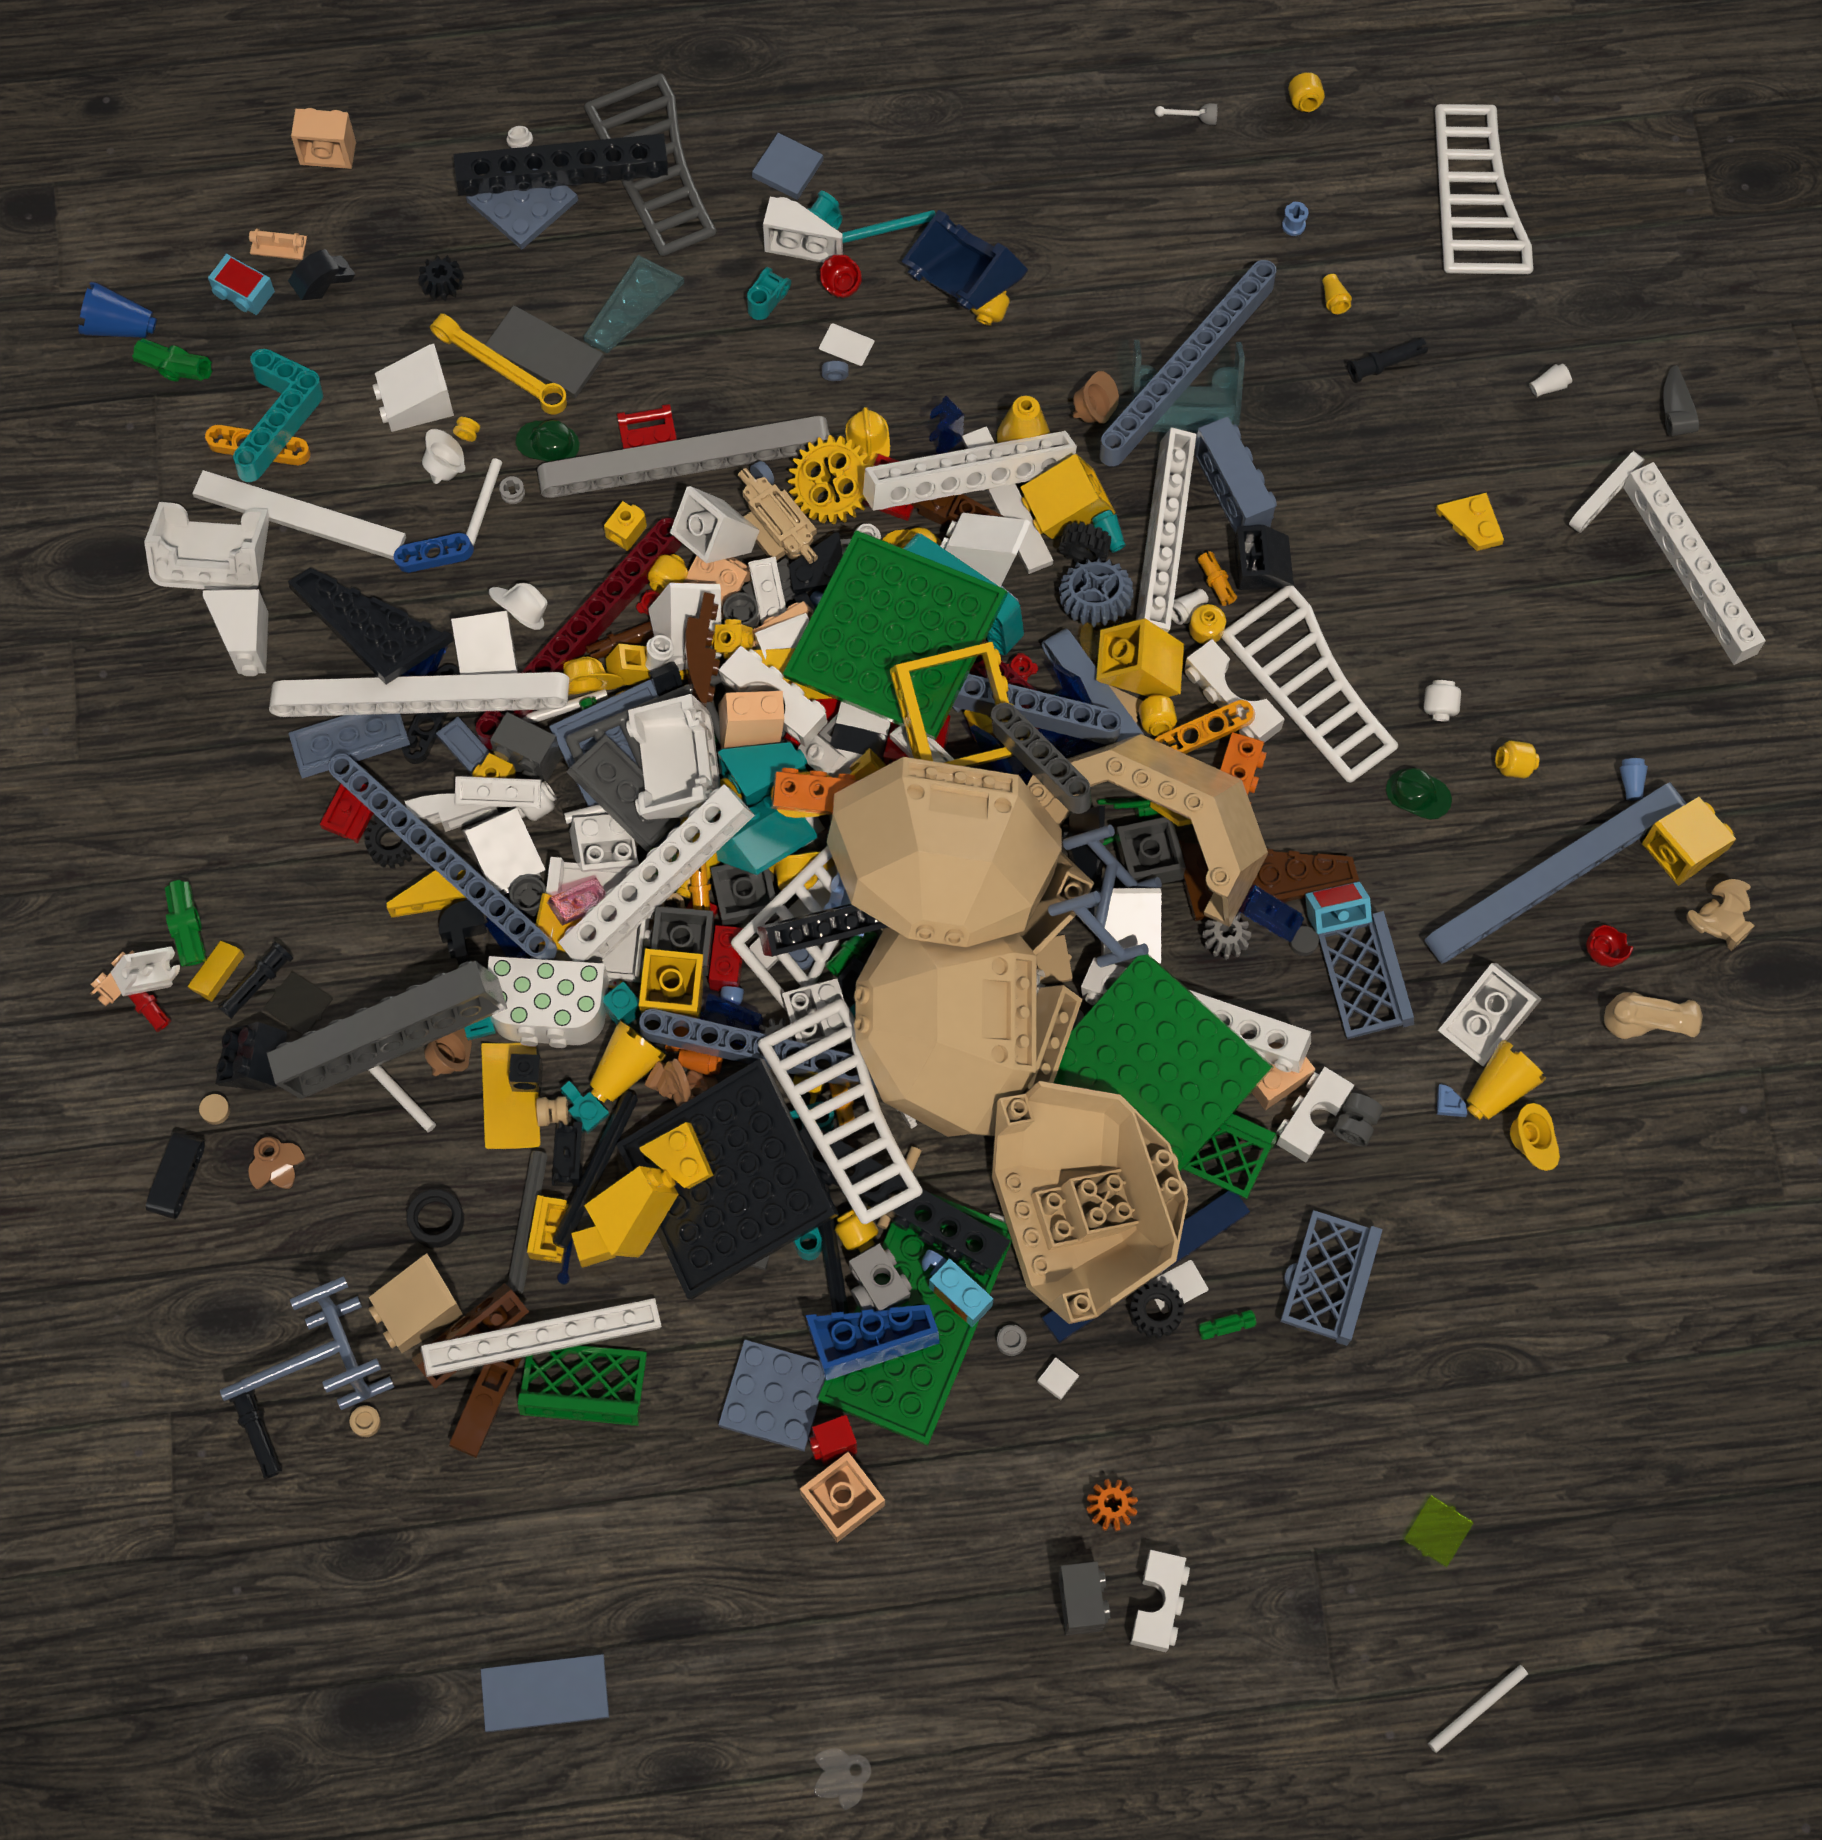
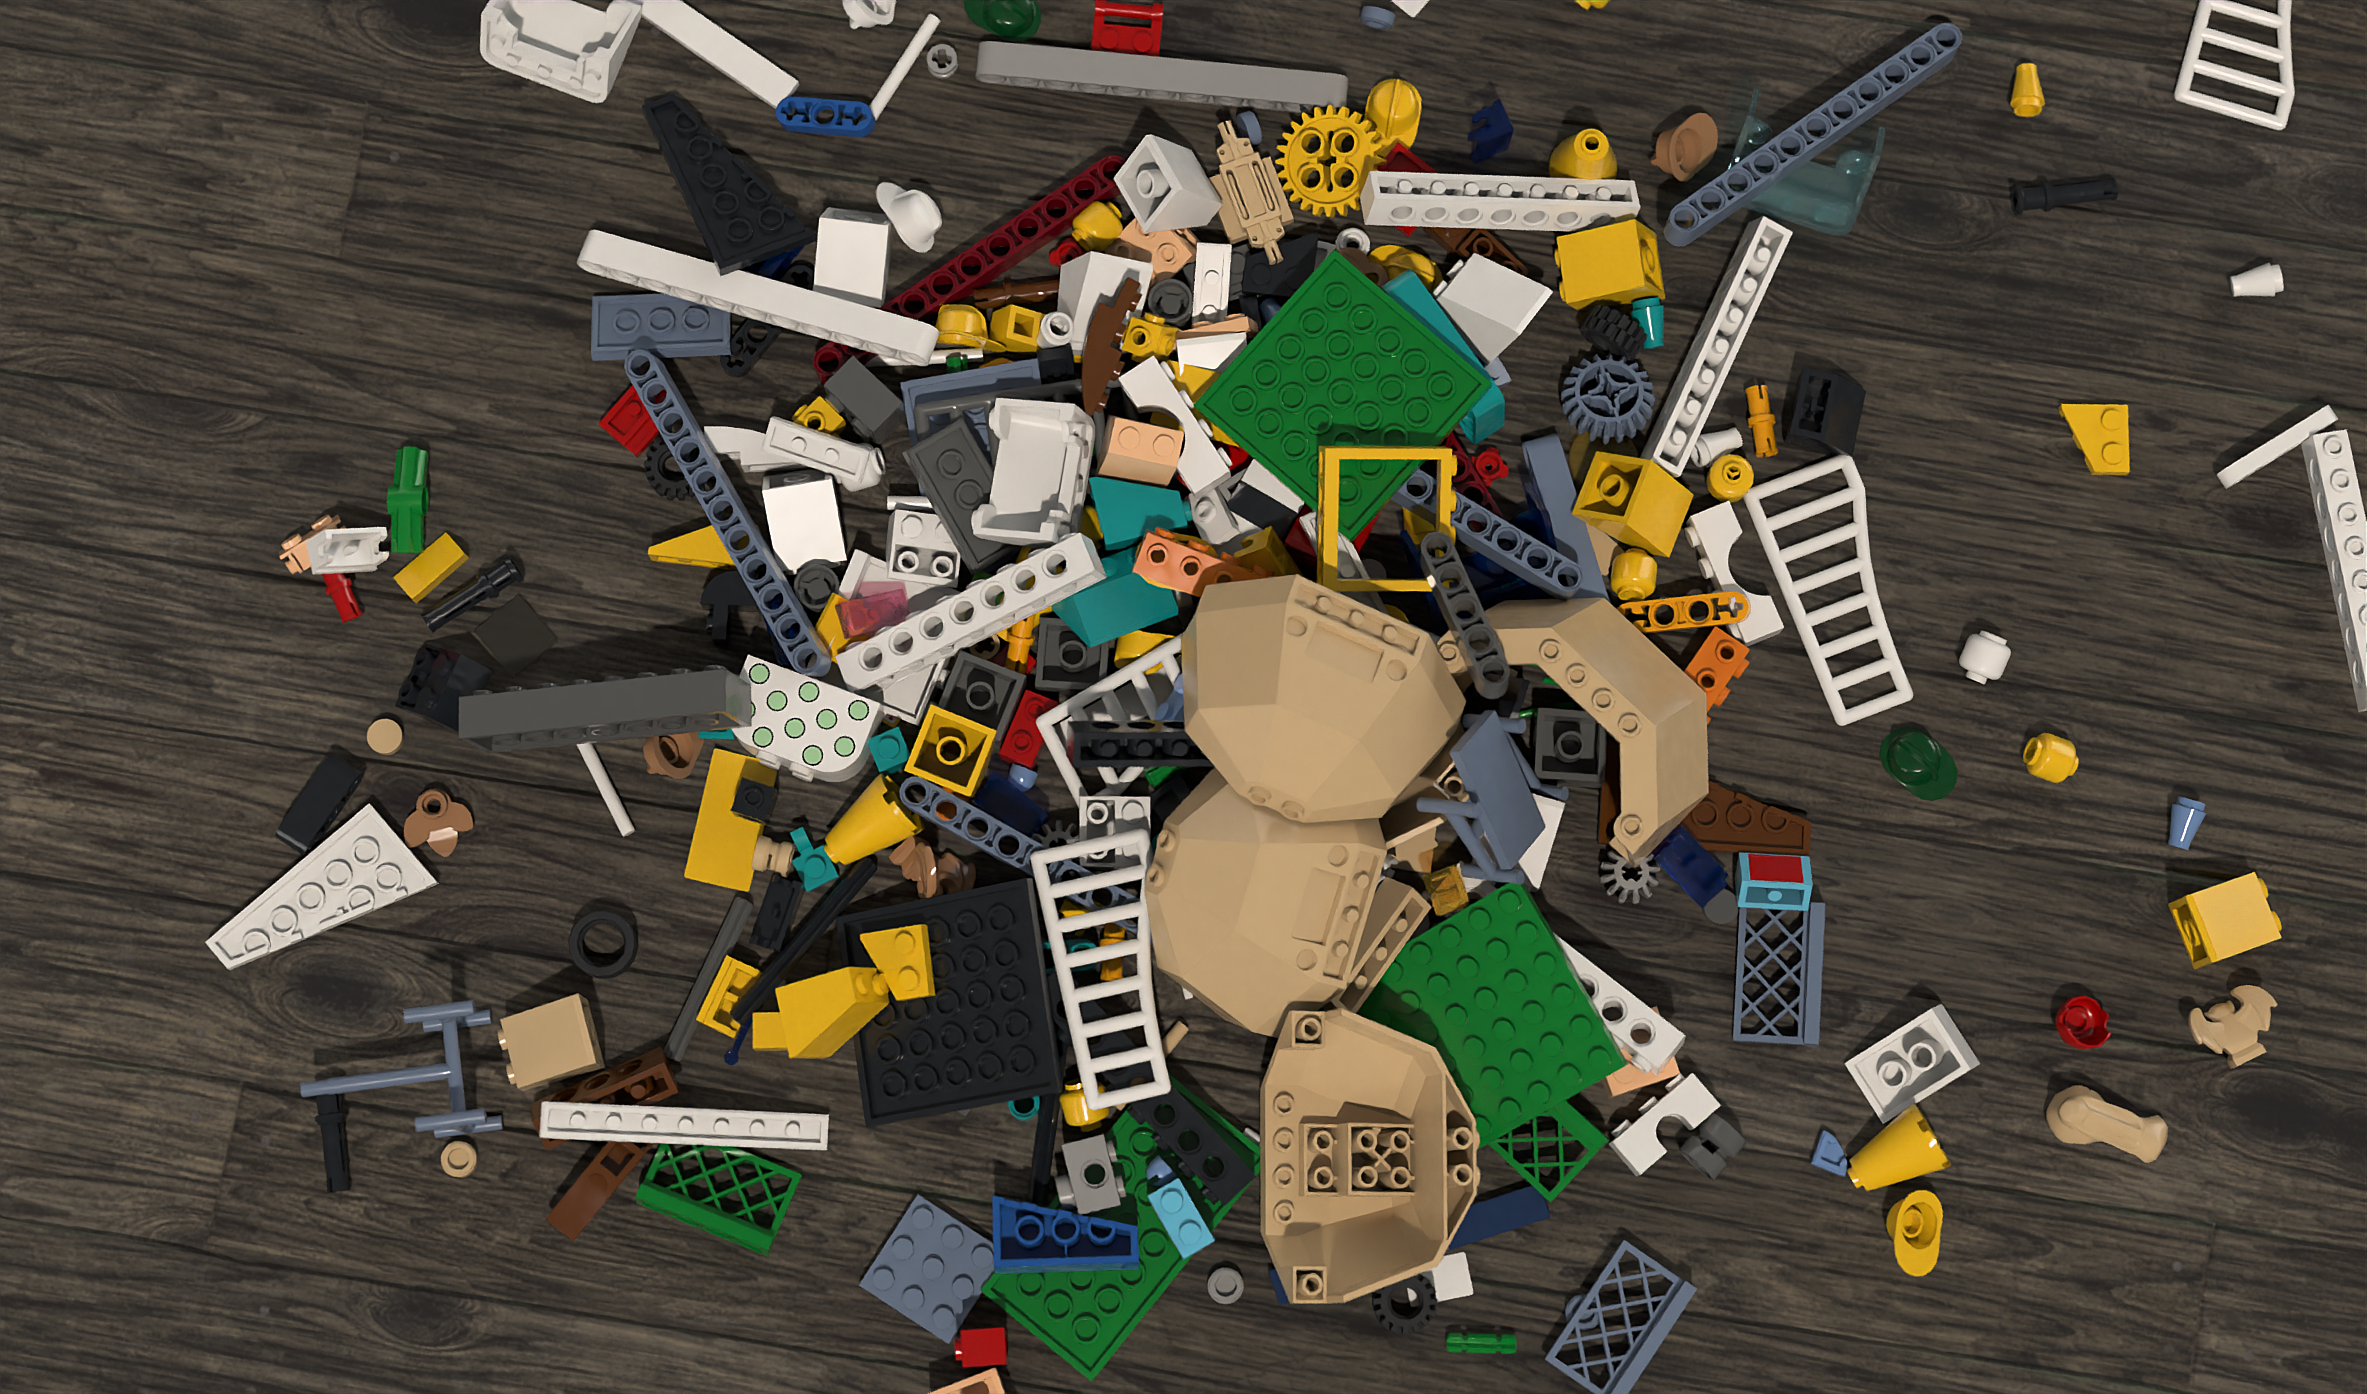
camera: 15 degrees right, 10 degrees up
white slope [203,589,269,676] -> none
sand blue tile [436,717,491,775] -> none
yellow brick [604,501,647,551] -> none
orange cone [678,1049,723,1077] -> none
white tile [962,426,1053,574] -> none
white tile [1037,1358,1079,1401] -> none
sand blue brick [1194,417,1277,534] -> none
sand blue beam [1424,782,1687,964] -> none
none -> white wing [205,803,439,970]
none -> clear yellow slope [1422,865,1469,916]
none -> sand blue tile [1449,710,1546,869]

